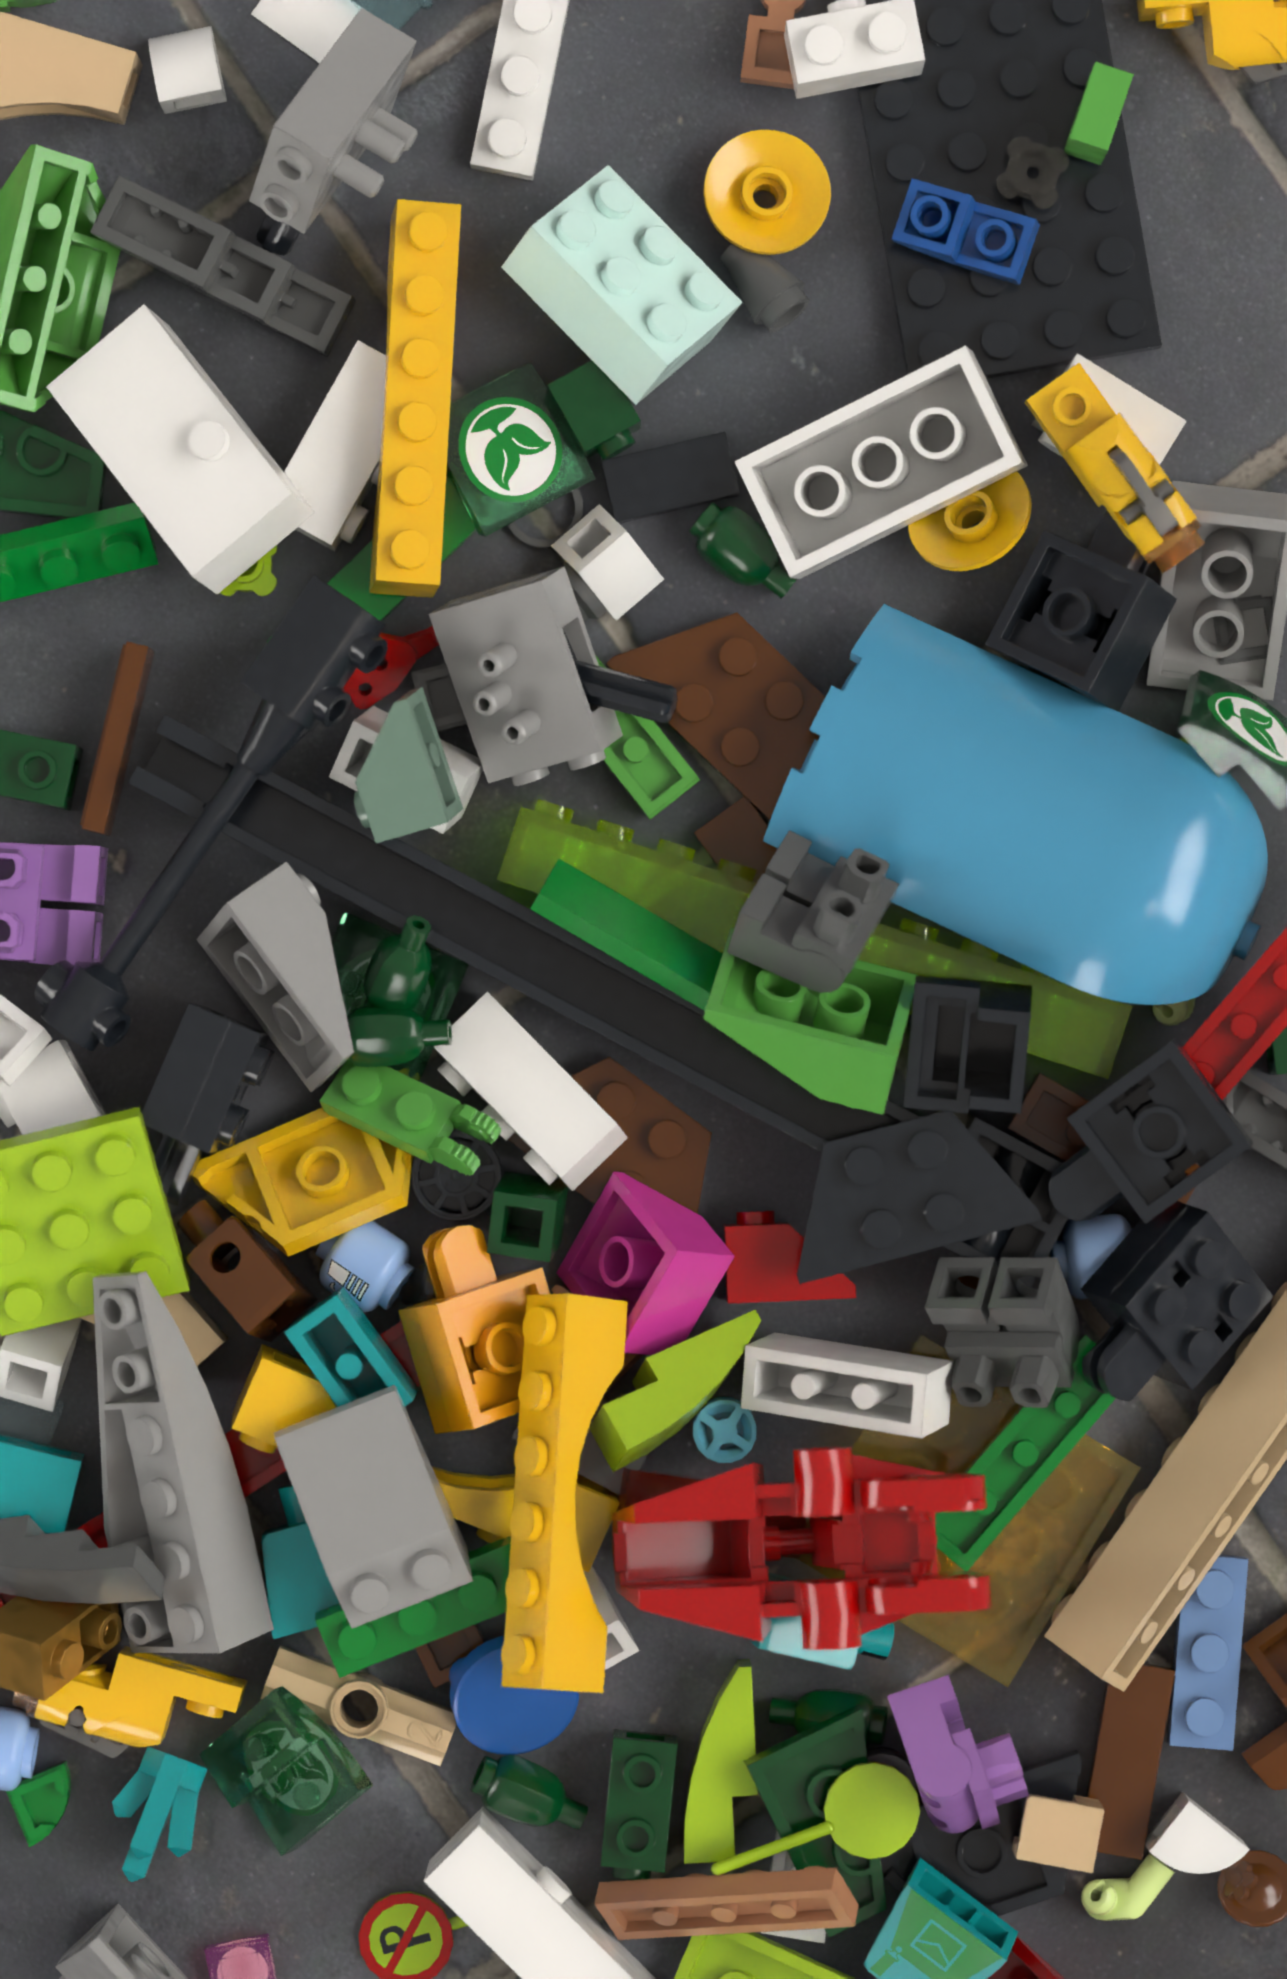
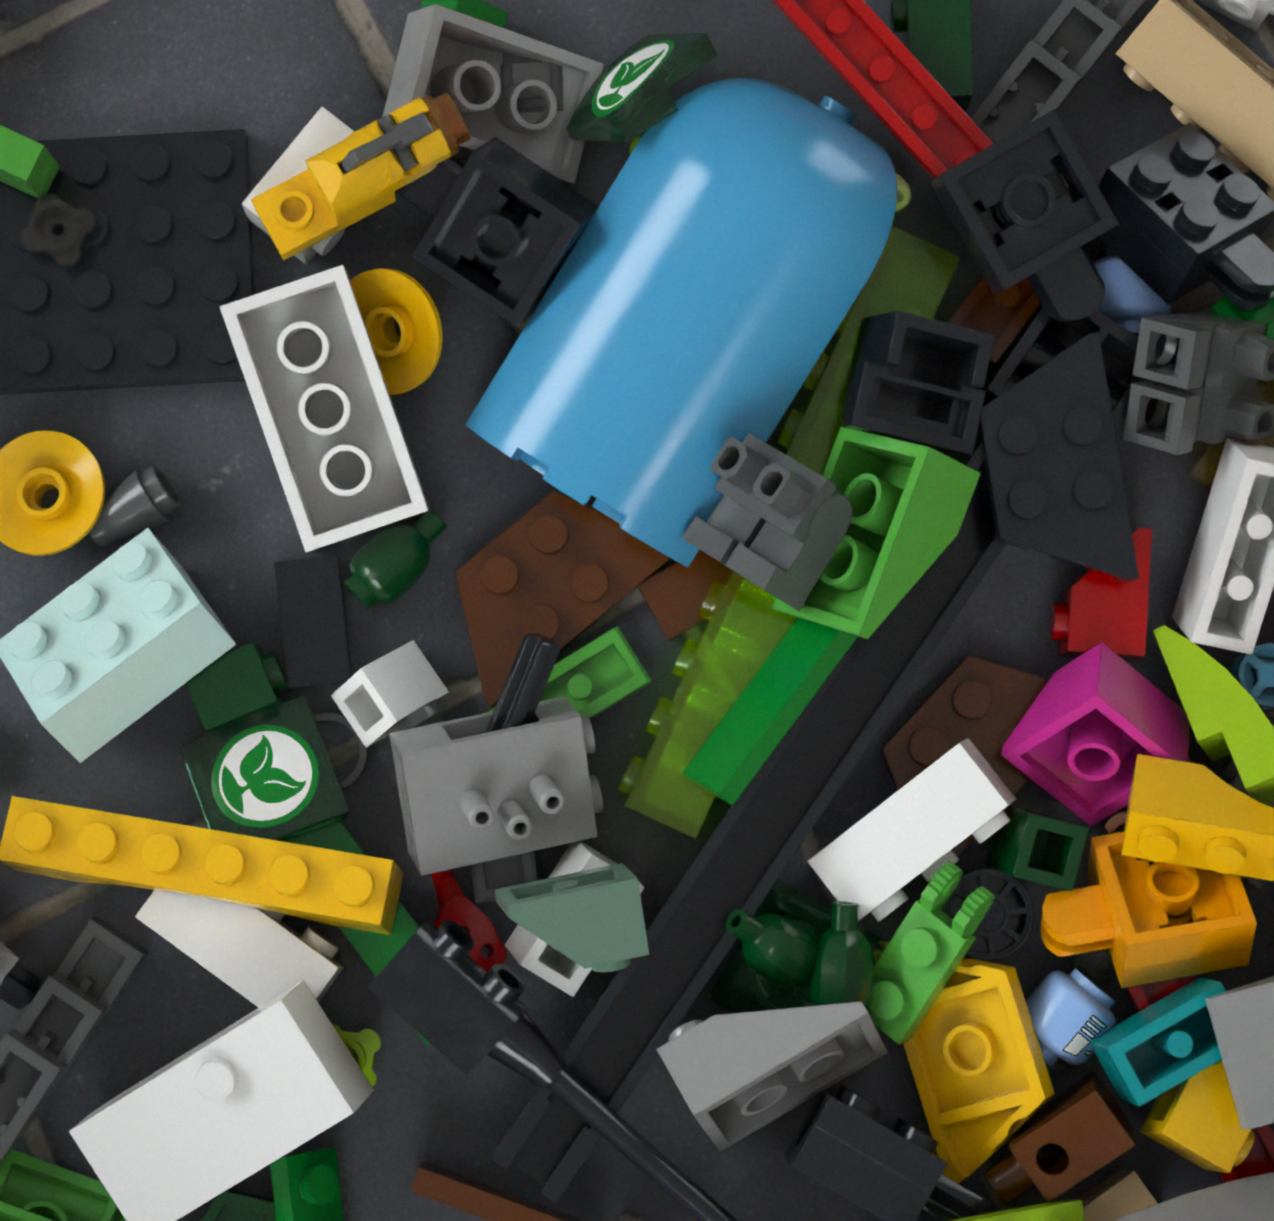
camera: 80 degrees left, 5 degrees down
blue slope [891,178,1040,285] -> none

